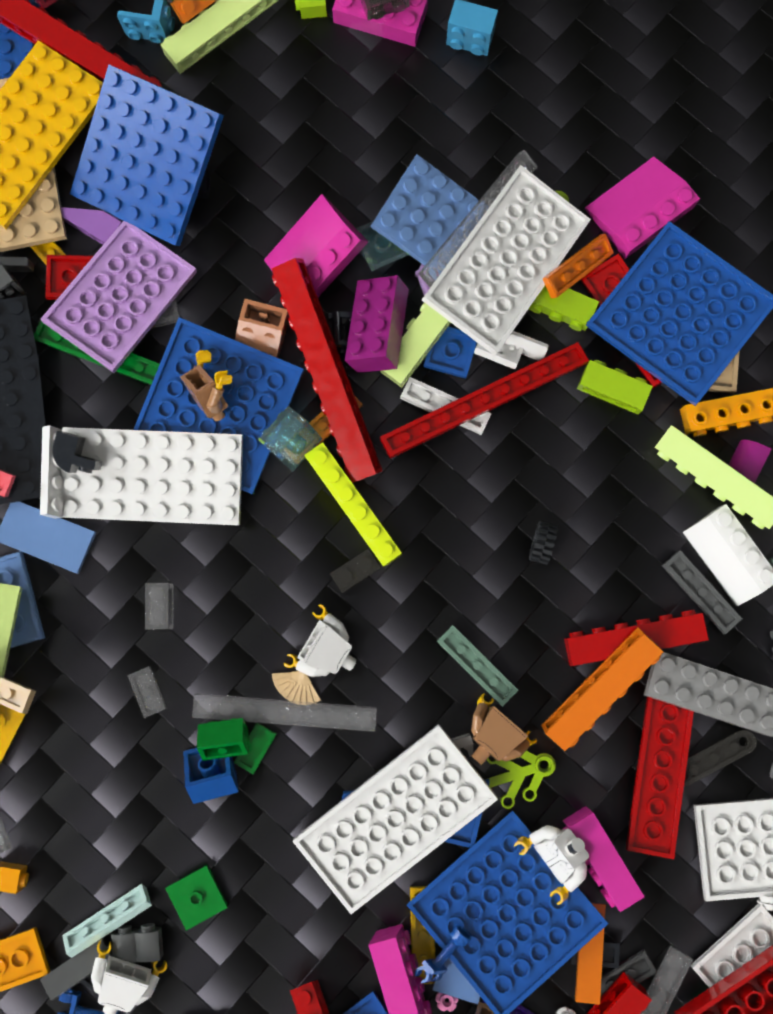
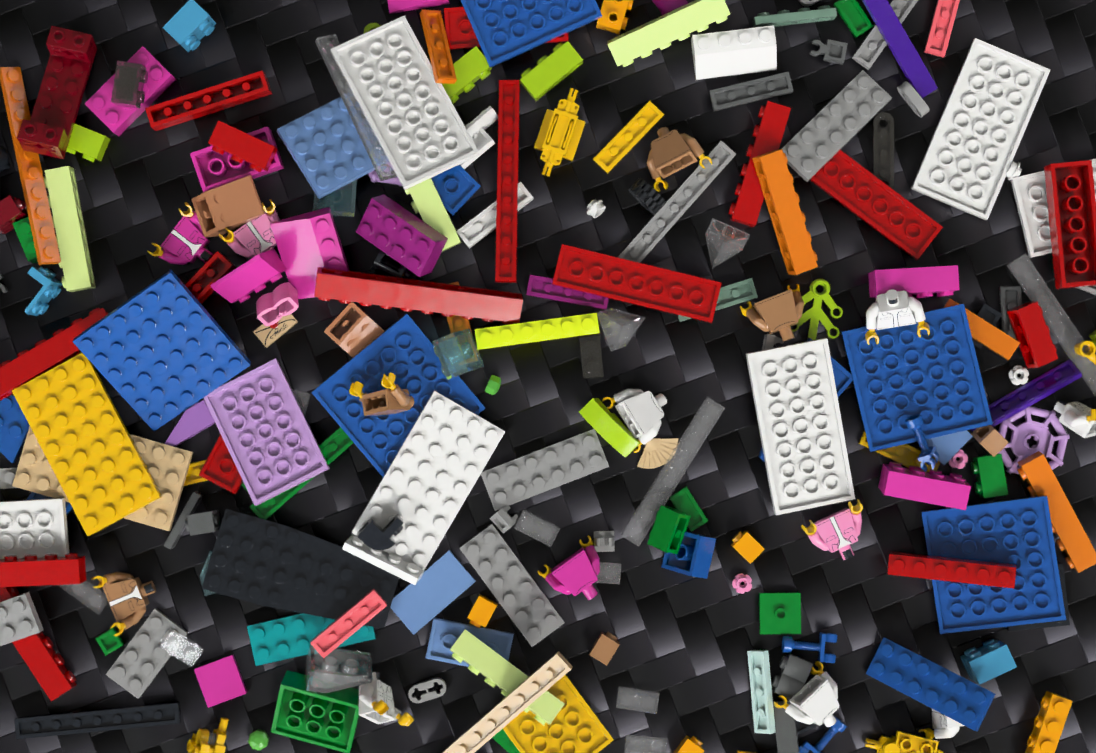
camera: 60 degrees left, 5 degrees up
none -> red brick [145,70,272,131]
none -> dark pink torso [147,202,213,265]
none -> red brick [185,251,237,304]
none -> dark pink brick [190,126,284,192]
none -> nougat slope [191,175,265,237]
none -> red brick [208,120,278,172]
none -> dark pink slope [210,249,287,303]
none -> bright pink torso [219,199,280,258]
none -> tan tile [254,314,298,348]
none -> bright pink brick [256,282,299,326]
none -> light grey plate [459,524,565,647]
none -> light orange brick [467,594,497,628]
none -> light grey plate [481,429,609,511]
none -> bright green tile [485,375,501,395]
none -> light grey tile [490,506,518,533]
none -> magenta plate [526,275,609,310]
none -> yellow piece [534,88,586,177]
none -> dark pink torso [538,536,600,600]
none -> red plate [552,244,722,323]
none -> lime slope [579,398,640,457]
none -> white plate [587,199,606,218]
none -> medium nougat brick [589,631,620,666]
none -> yellow tile [593,101,664,174]
none -> light grey tile [594,530,615,552]
none -> clear slope [597,308,645,351]
none -> clear plate [616,686,659,714]
none -> light grey plate [618,141,736,263]
none -> medium nougat torso [647,127,712,192]
none -> clear slope [705,218,750,268]
none -> light orange brick [731,531,764,564]
none -> bright pink plate [732,573,752,594]
none -> blue bar [782,632,837,663]
none -> bright pink torso [801,499,863,560]

